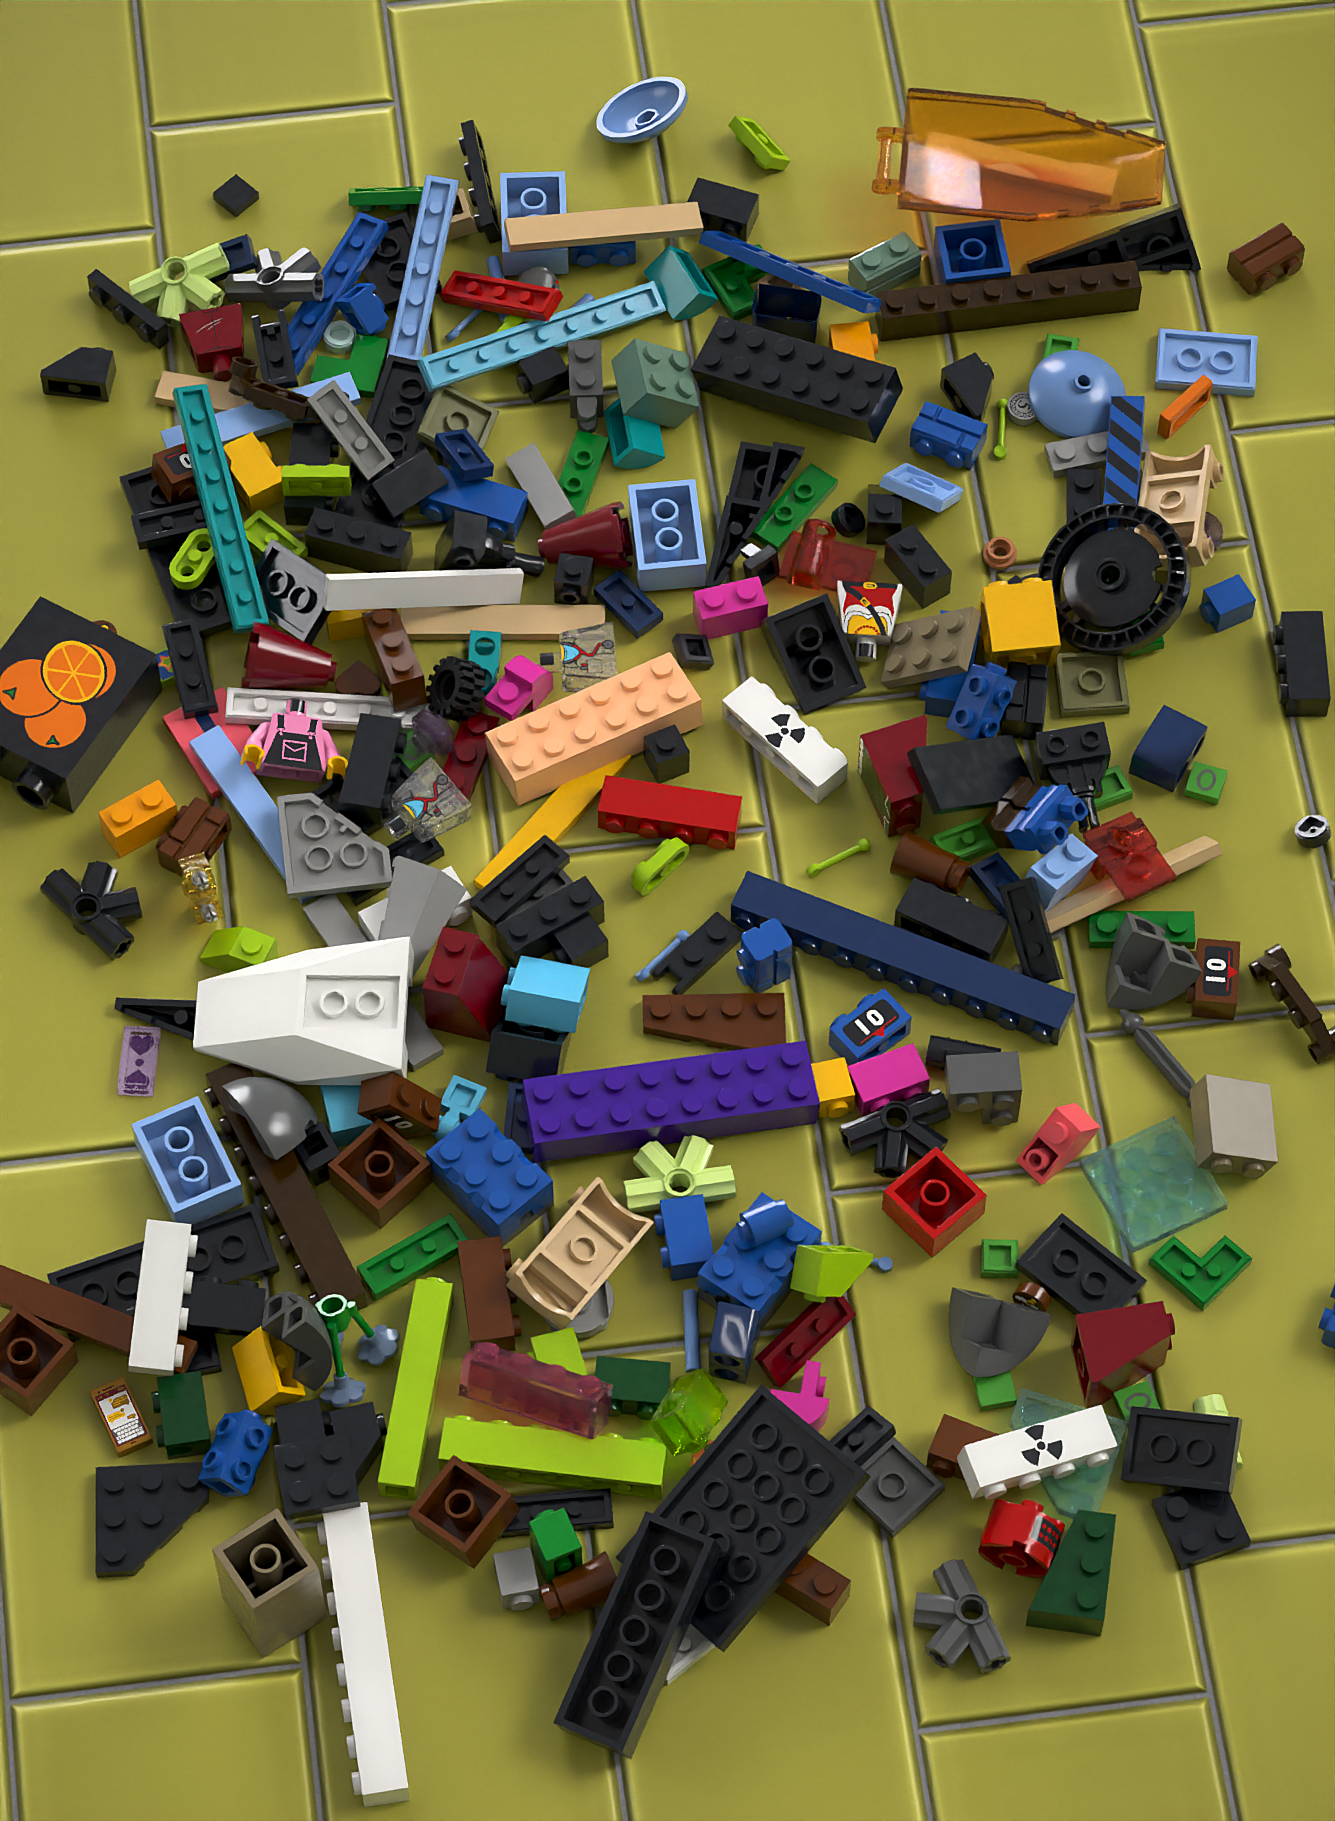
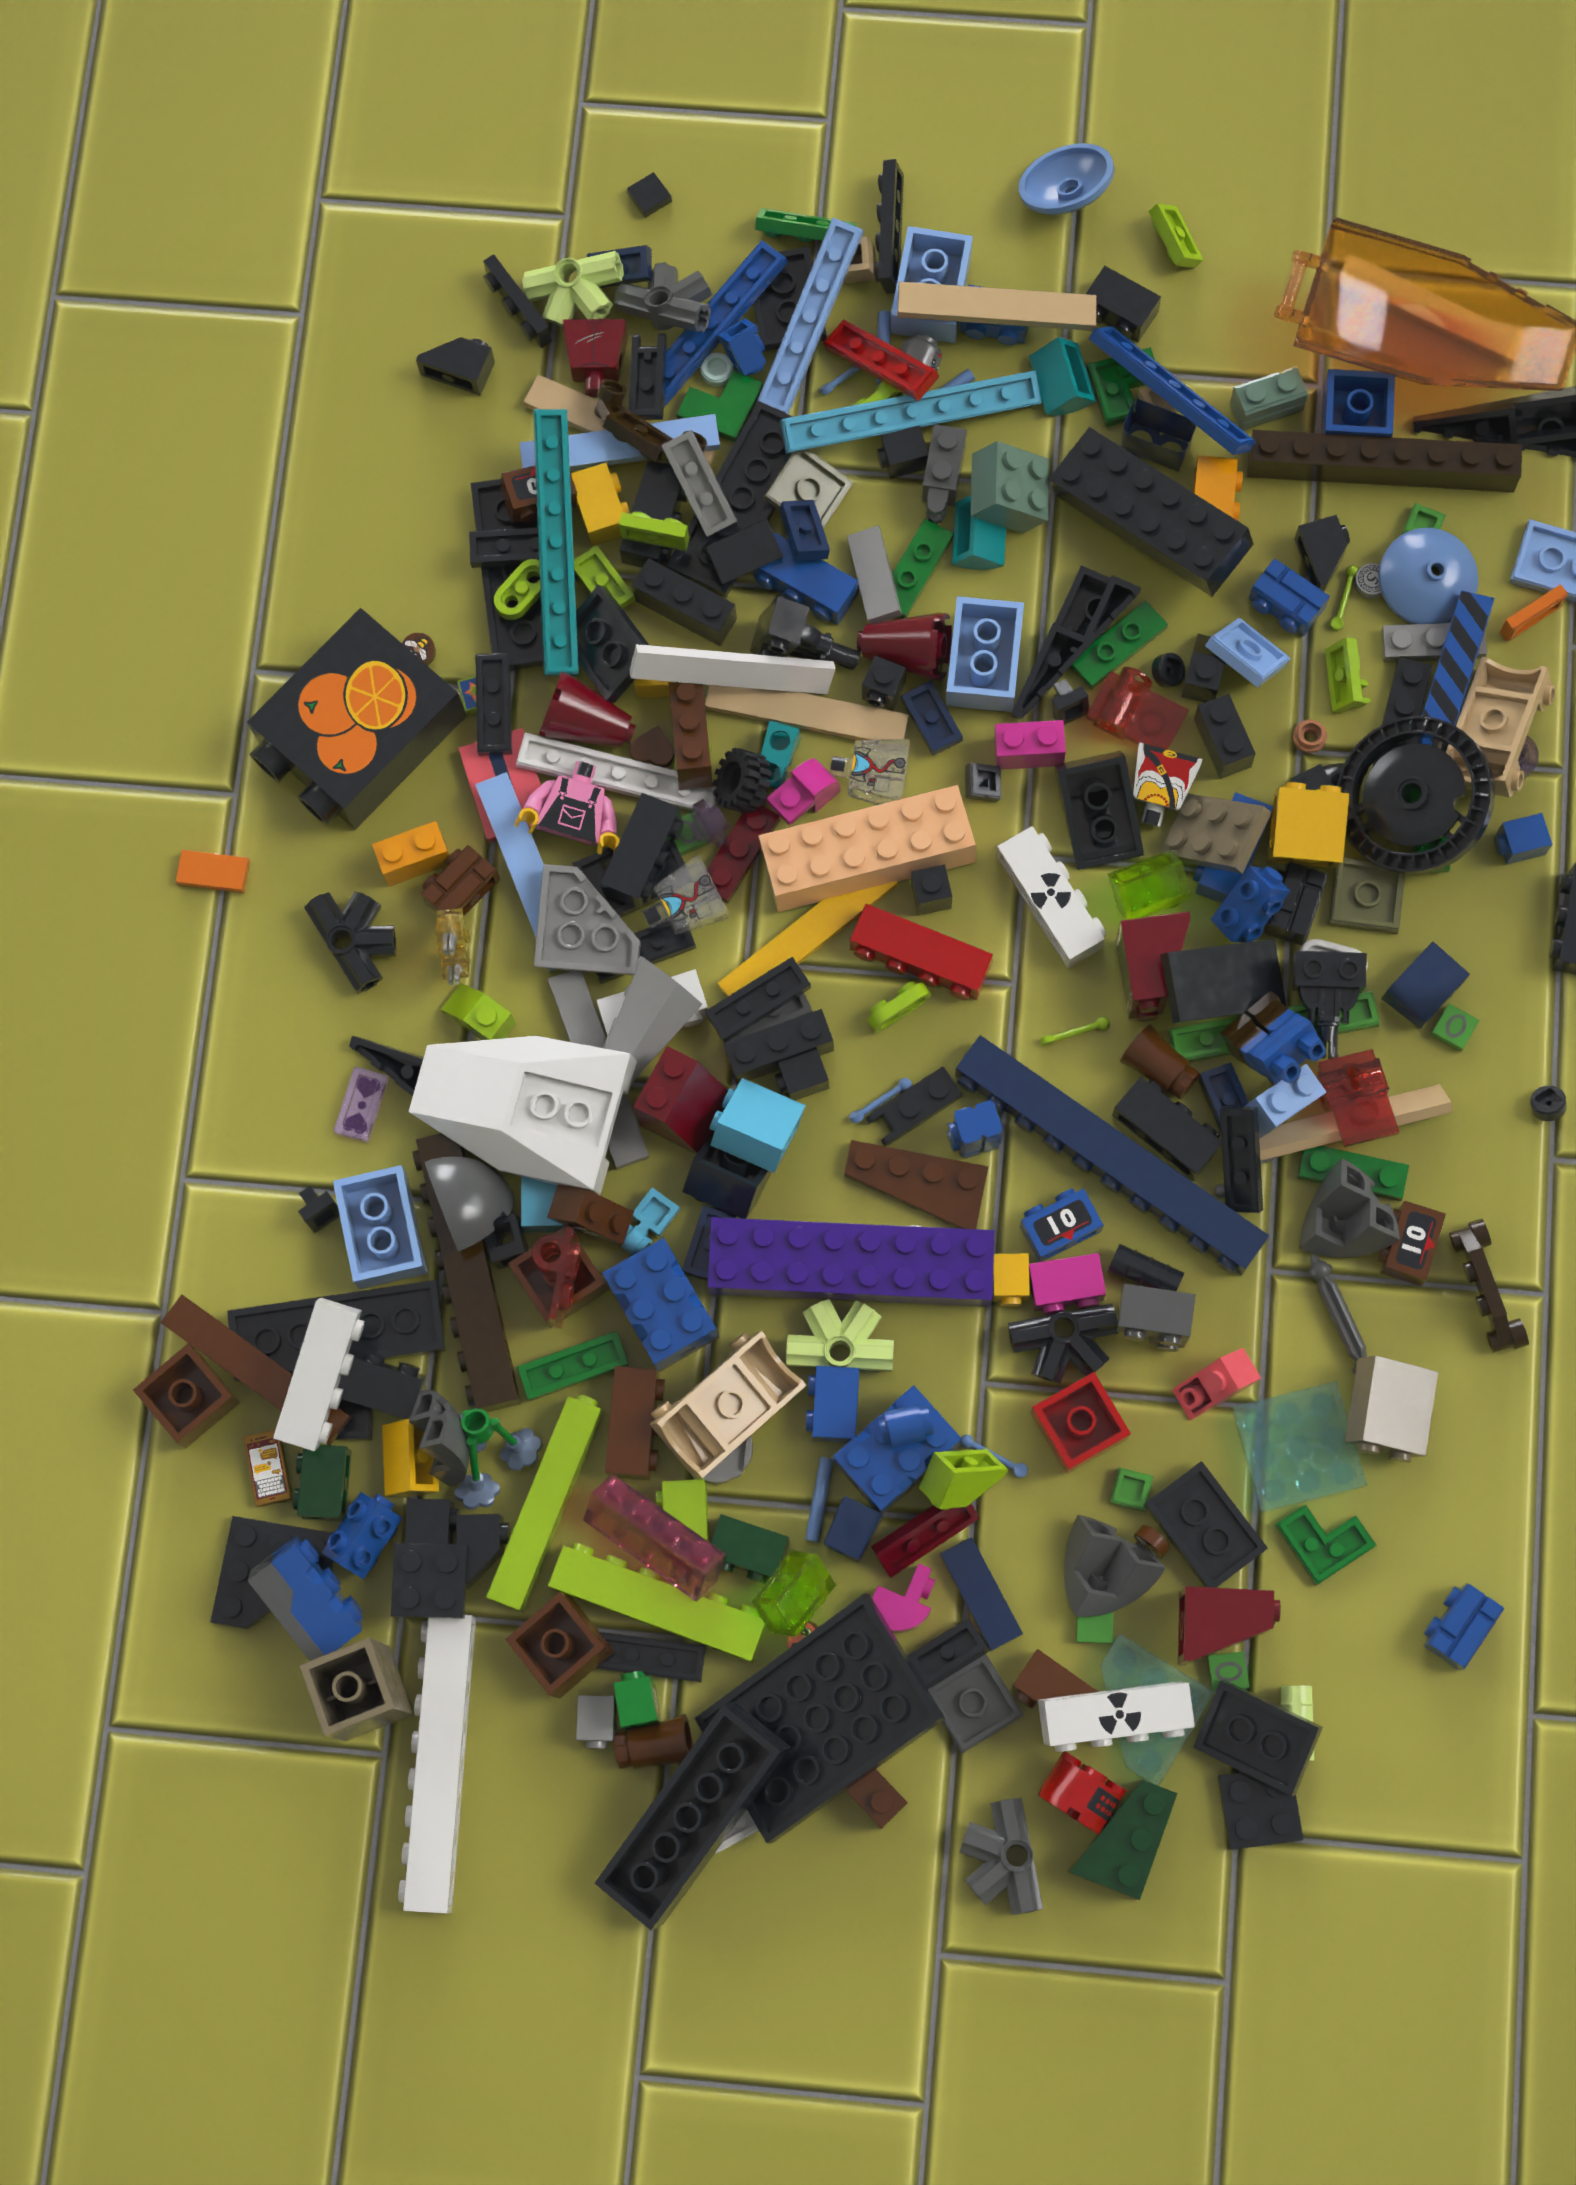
camera: 20 degrees right, 15 degrees up
none -> blue piece [247,1535,363,1661]
none -> black tile [298,1185,340,1233]
none -> clear red piece [532,1227,582,1329]
none -> dark blue tile [940,1537,1023,1651]
none -> clear neon green brick [1108,850,1192,920]
none -> lime plate [1325,637,1370,714]

